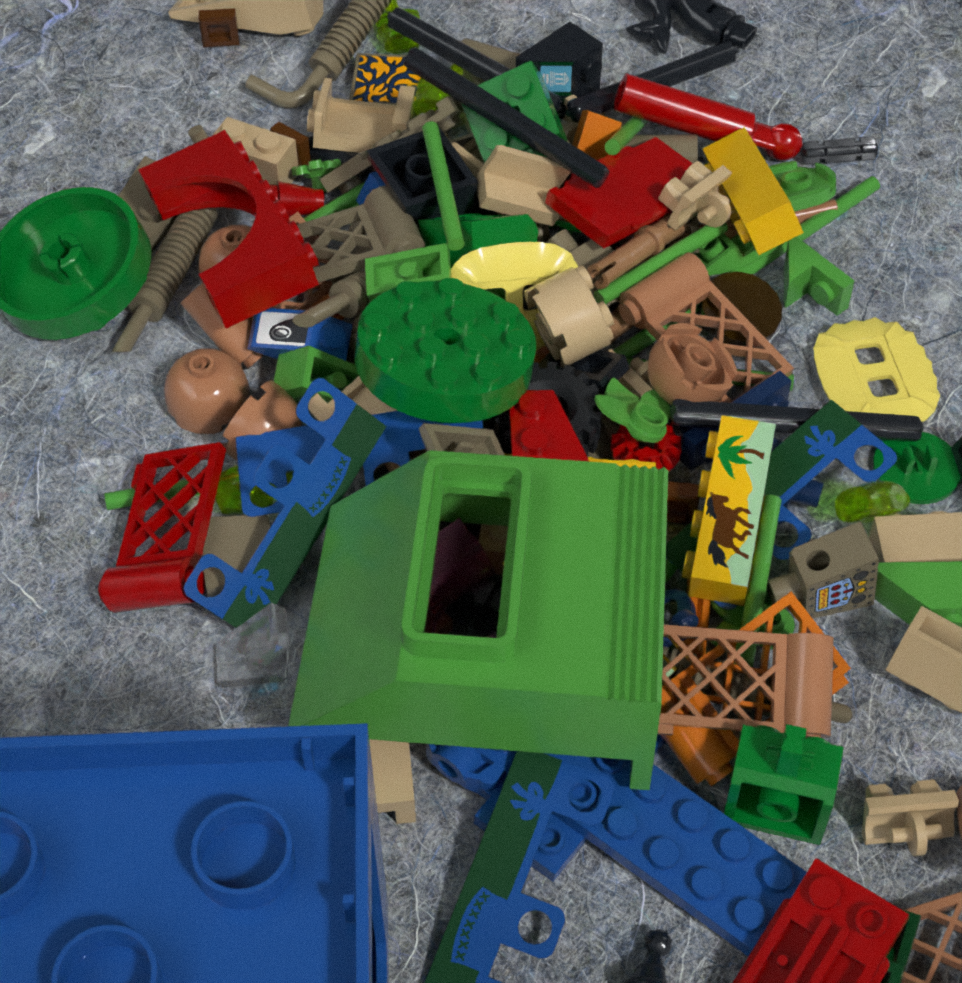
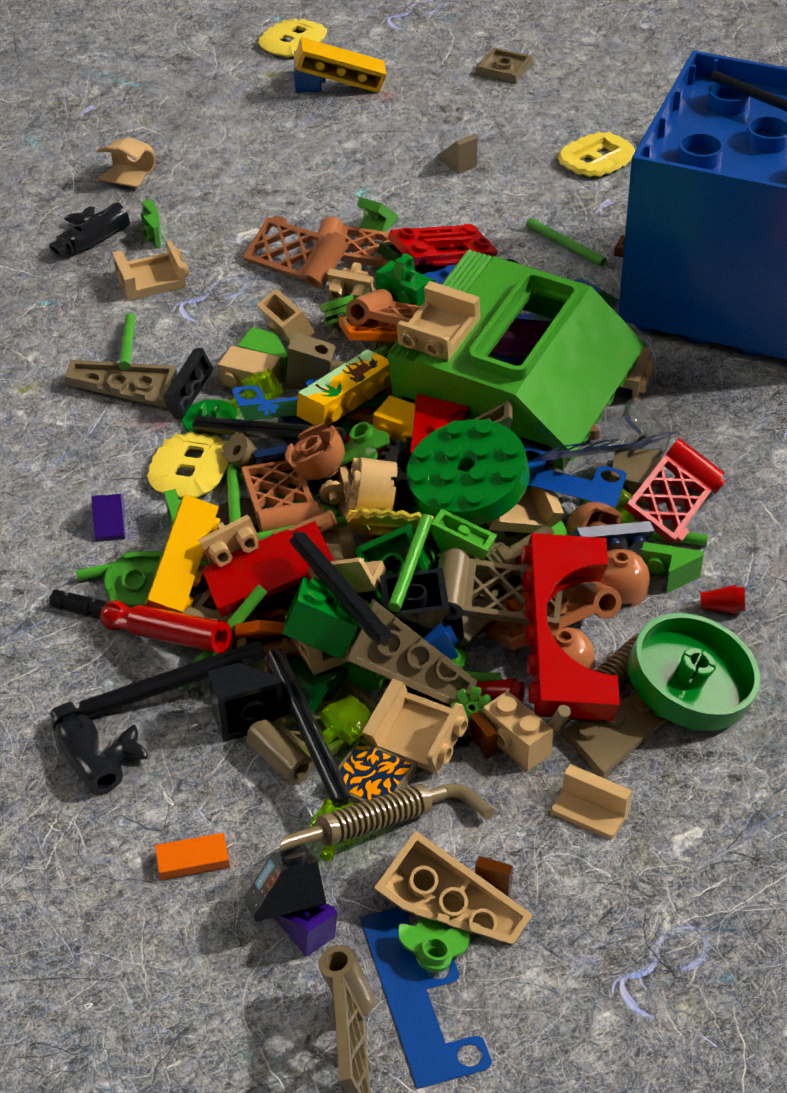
camera: 155 degrees left, 10 degrees down
none -> dark purple slope [91,493,125,542]
none -> dark tan piece [222,432,257,469]
none -> bright green bar [227,464,241,524]
none -> bright green wheel [319,294,354,326]
none -> tan panel [397,281,481,361]
none -> tan panel [551,764,632,840]
none -> plate [571,521,655,551]
none -> bright green slope [641,542,704,592]
none -> red cone [700,584,746,615]

